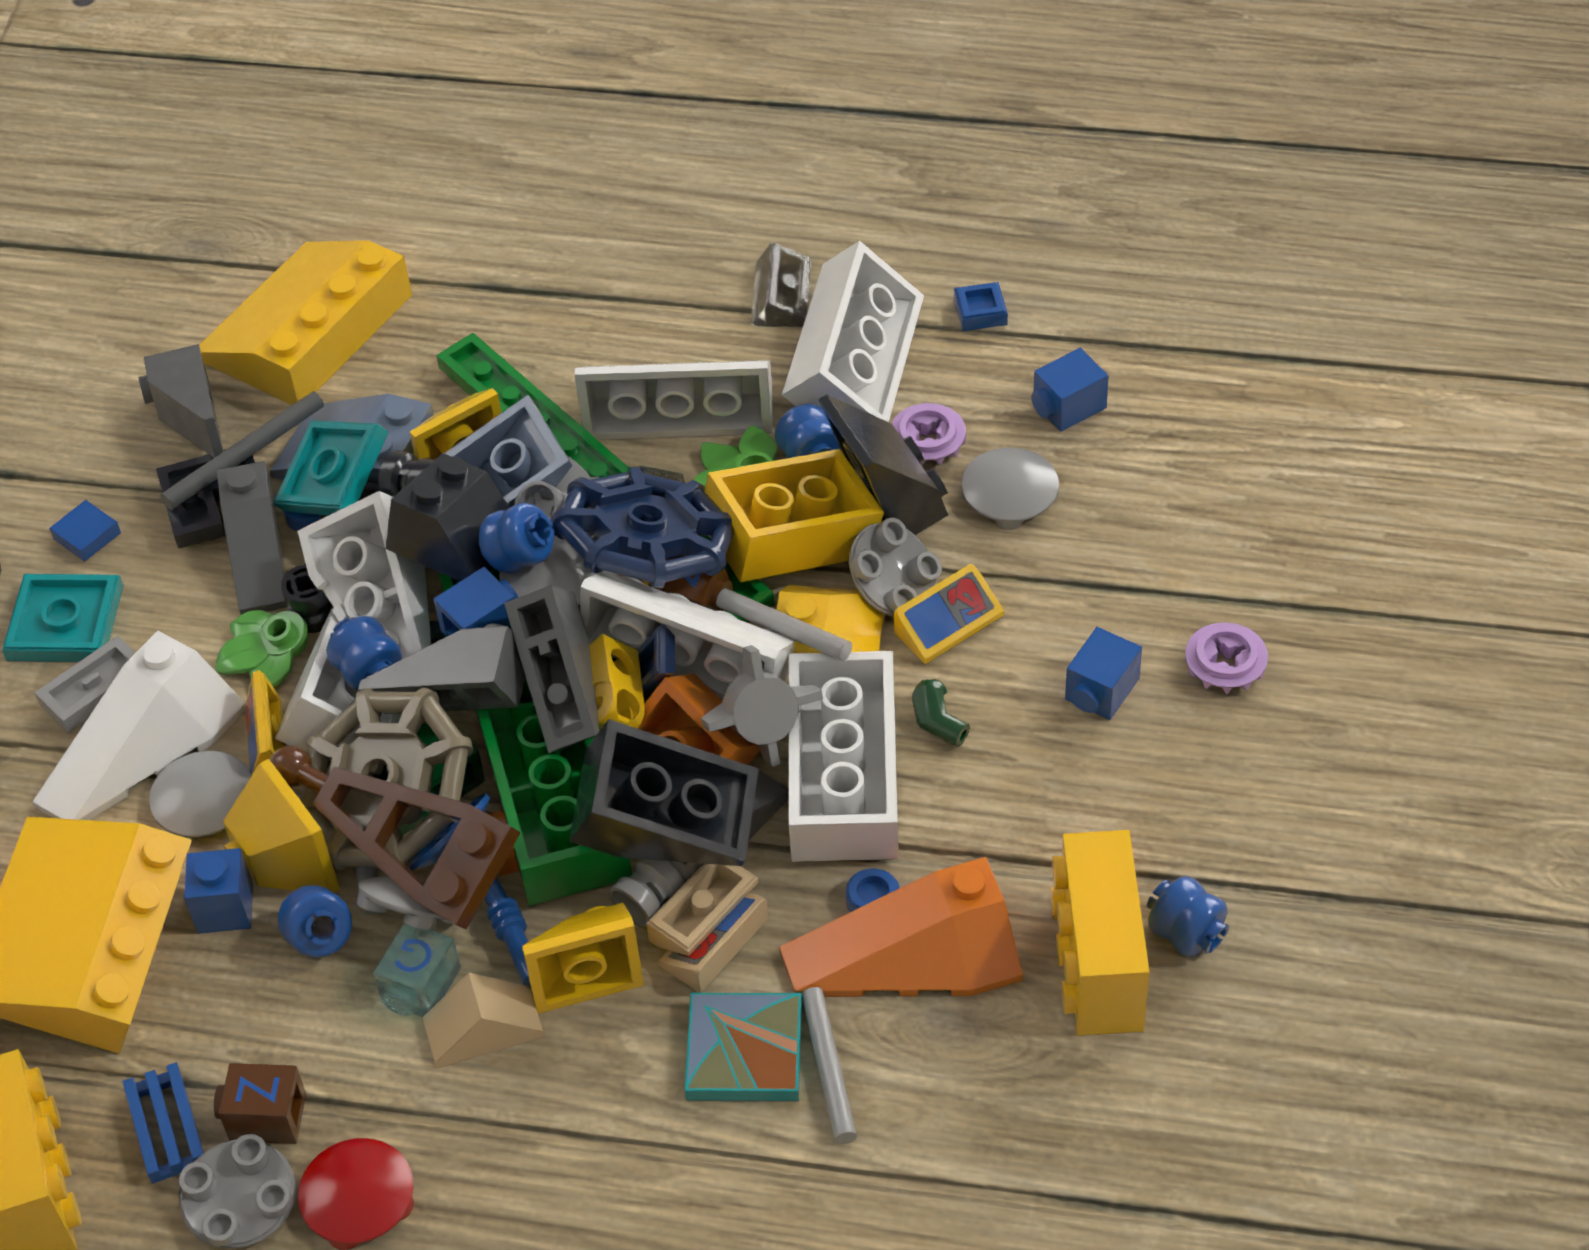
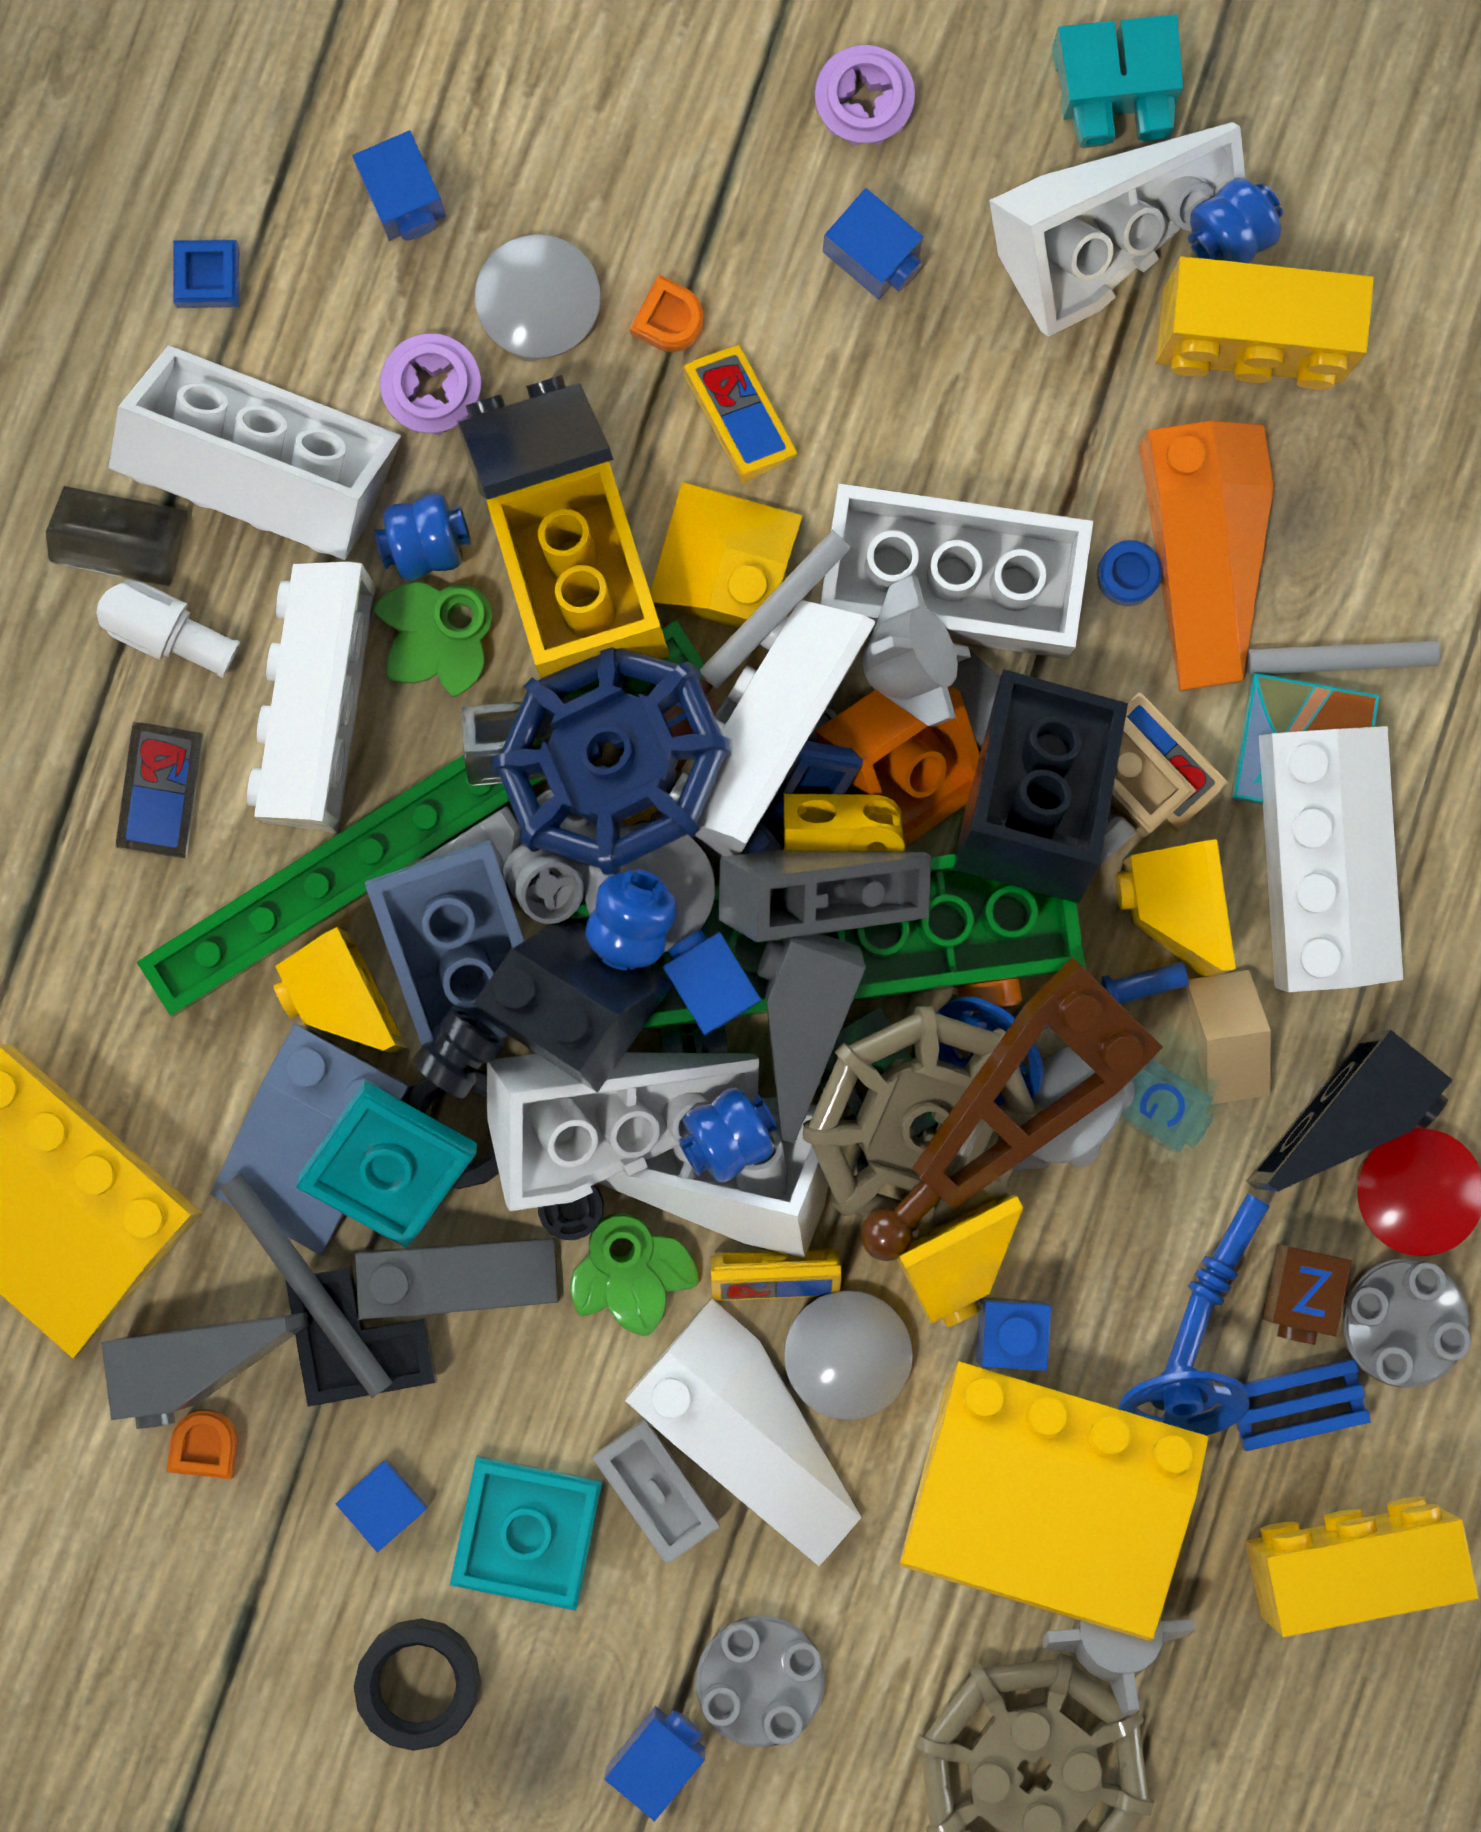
camera: 90 degrees left, 35 degrees up
blue piece [278,885,352,958] -> none
light grey dish [849,518,942,616] -> none
dark green arm [912,679,970,747] -> none
none -> white arm [96,580,241,678]
none -> slope [116,721,204,859]
none -> orange tile [167,1409,238,1480]
none -> orange tile [630,274,704,352]
none -> white wedge [989,122,1246,337]
none -> teal hips [1052,14,1183,148]
none -> blue dish [1118,1194,1270,1436]
none -> black slope [1246,1030,1453,1192]
none -> white slope [1259,726,1403,992]

